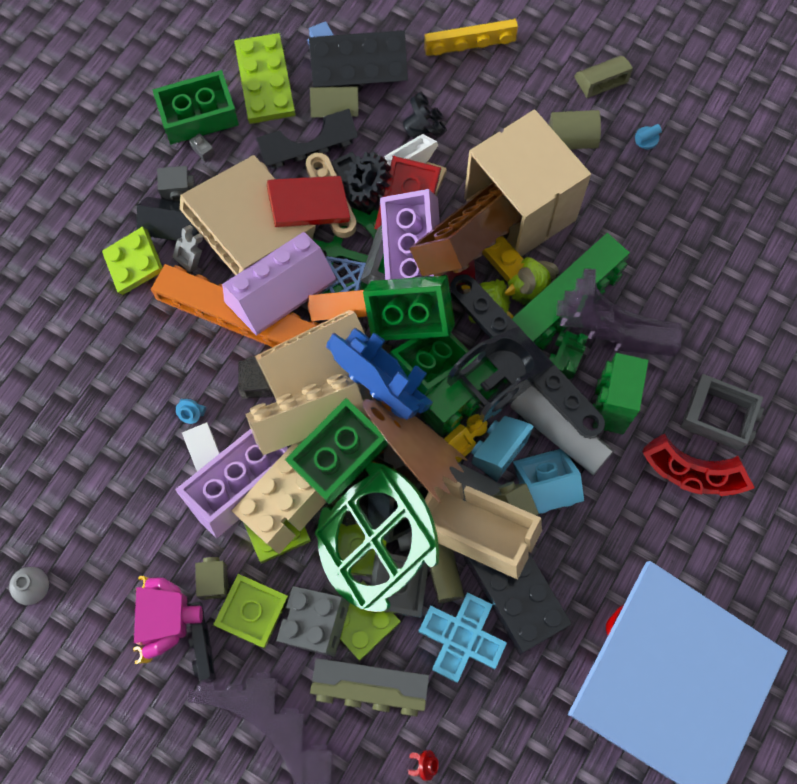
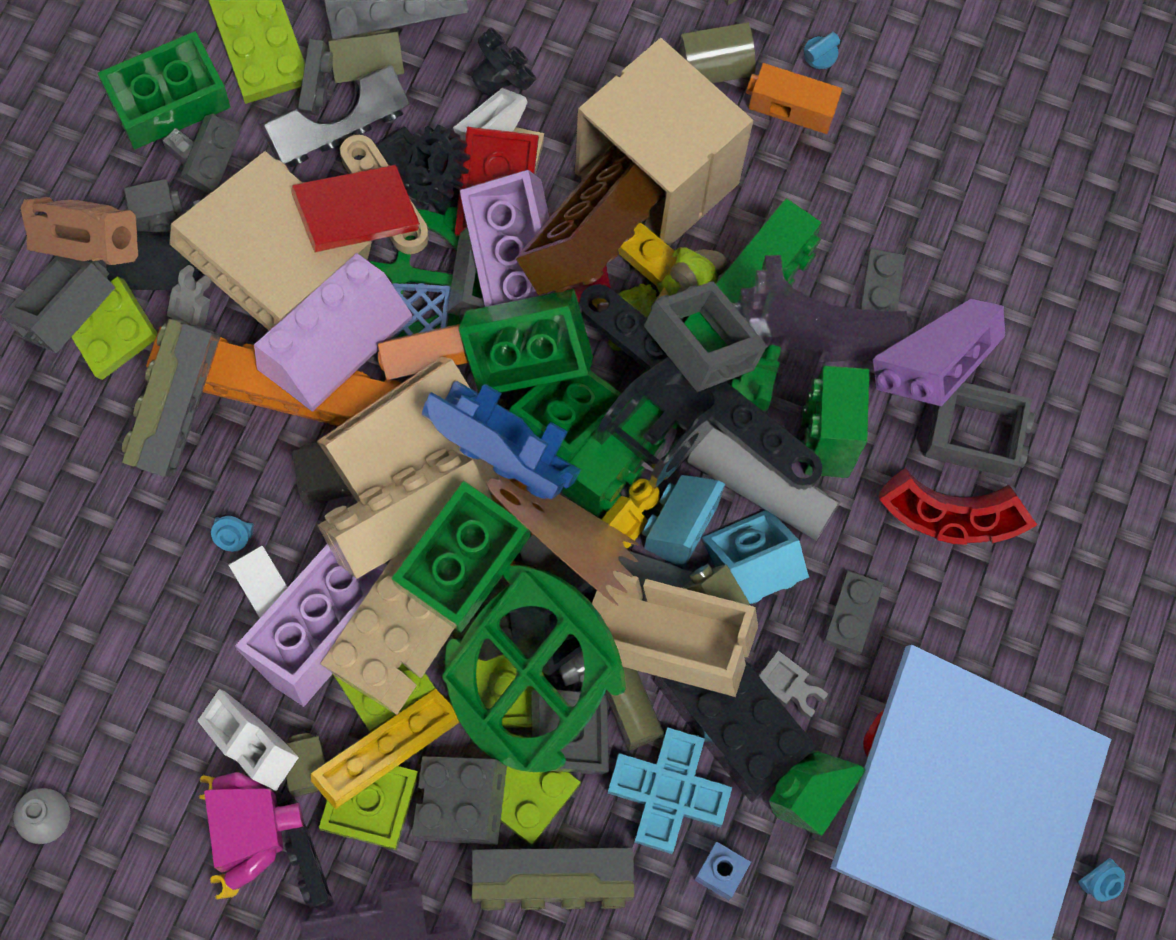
camera: 15 degrees left, 0 degrees up
none -> dark grey window [1,256,116,353]
none -> nougat piece [21,197,138,265]
none -> dark grey piece [122,319,221,477]
none -> dark grey plate [180,114,240,195]
none -> white slope [198,689,299,791]
none -> dark grey plate [298,39,333,116]
none -> yellow plate [311,688,460,809]
none -> dark grey window [644,281,767,392]
none -> medium blue plate [695,842,751,901]
none -> orange brick [746,63,843,134]
none -> light grey plate [759,651,828,719]
none -> green slope [769,751,866,836]
none -> dark grey plate [823,571,884,656]
none -> dark grey plate [858,249,906,325]
none -> medium lavender slope [873,299,1005,406]
none -> dark azure plate [1078,858,1125,902]

